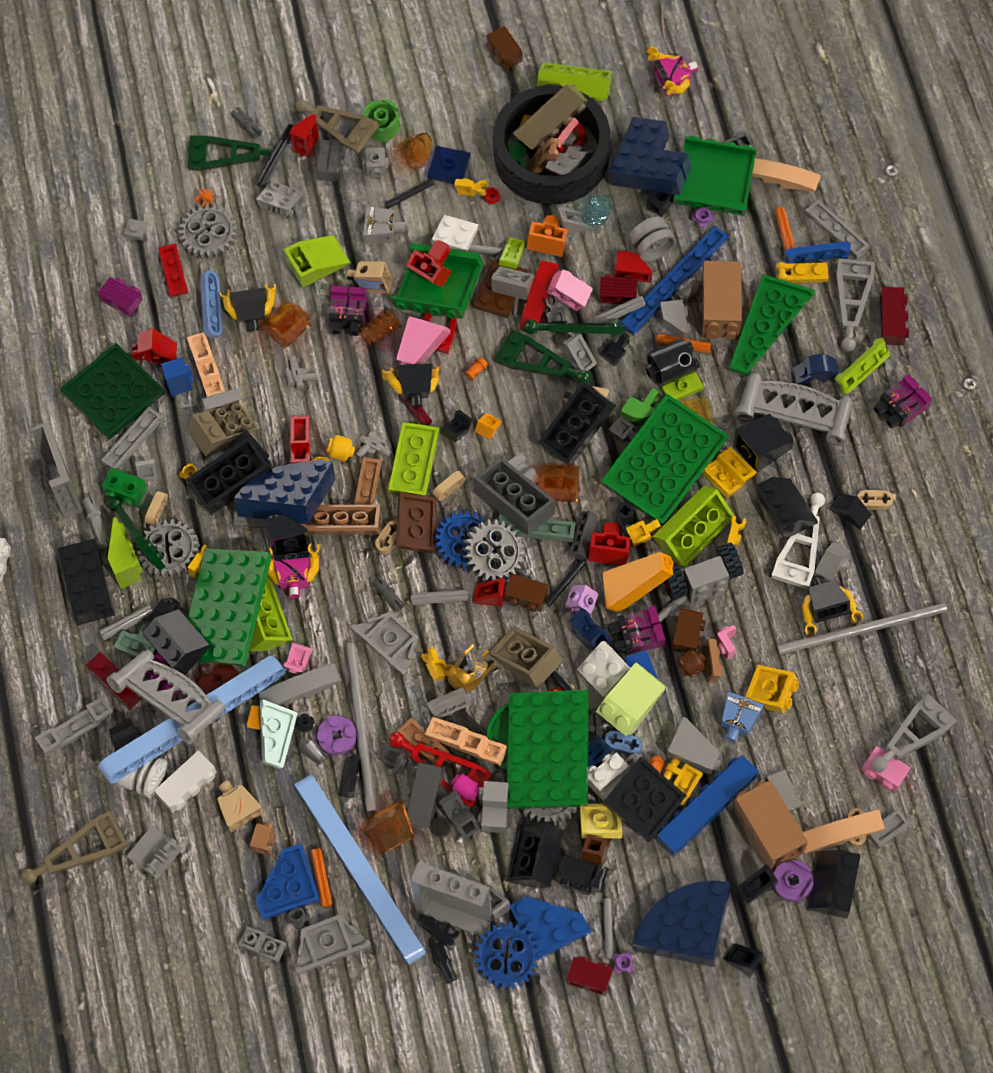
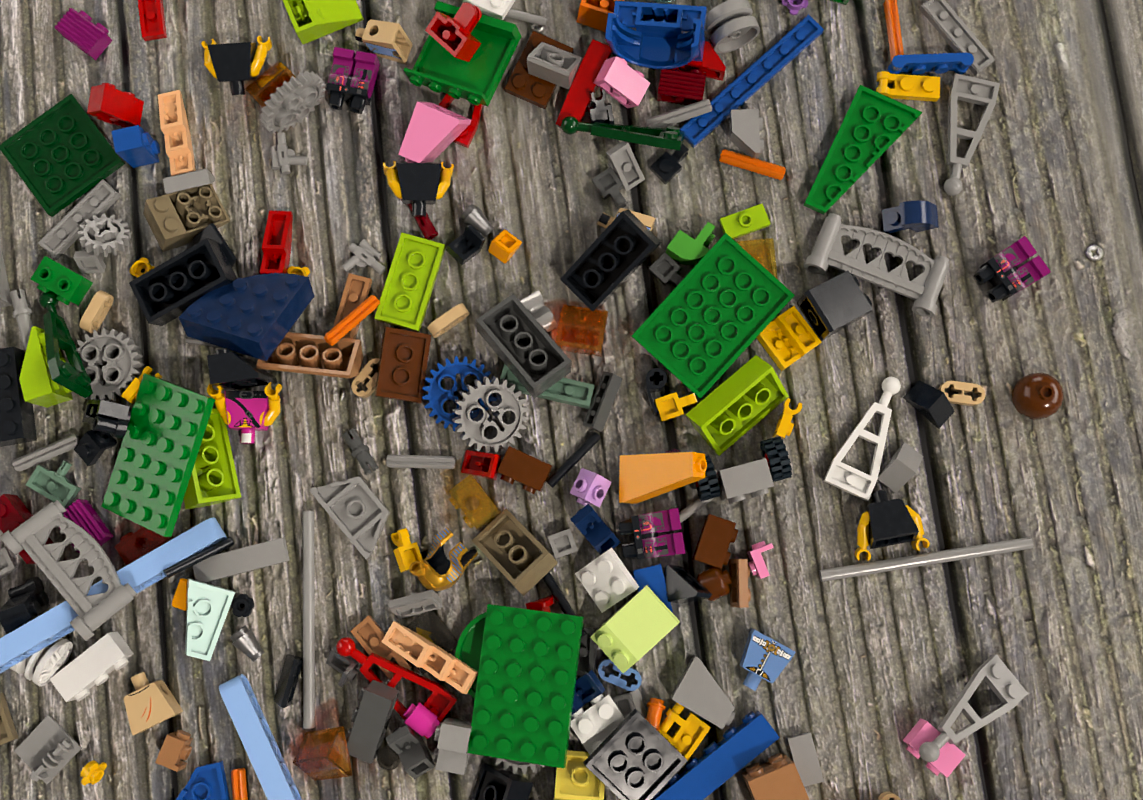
camera: 10 degrees right, 15 degrees up
black slope [142,609,211,675] -> none
medium blue plate [200,270,222,339] -> none
bright pink bracket [283,642,312,674] -> none
medium lavender plate [317,715,357,756] -> none
yellow head [326,435,355,462] -> none
clear orange piece [360,310,402,348] -> none
orange pin [464,357,488,381] -> none
dark green plate [494,330,591,384] -> none
lime plate [499,237,527,269] -> none
red brick [588,522,631,566] -> none
black cylinder [645,338,700,387] -> none
flat silver brick [675,277,702,303] -> none
medium nougat brick [702,261,742,340] -> none
yellow plate [745,665,799,714] -> none
black slope [756,477,818,540] -> none
lime plate [835,338,890,394] -> none
dark red brick [880,287,909,345] -> none
none -> light grey gear [77,214,132,257]
none -> yellow plate [80,760,107,785]
none -> black hinge [82,399,131,439]
none -> black bar [163,537,234,579]
none -> light grey gear [259,71,326,133]
none -> orange axle [324,295,380,346]
none -> clear yellow brick [448,474,501,530]
none -> flat silver cone [460,204,494,237]
none -> light grey plate [548,529,578,559]
none -> blue piece [605,1,707,69]
none -> black slope [665,564,712,604]
none -> reddish brown cylinder [1012,373,1064,420]

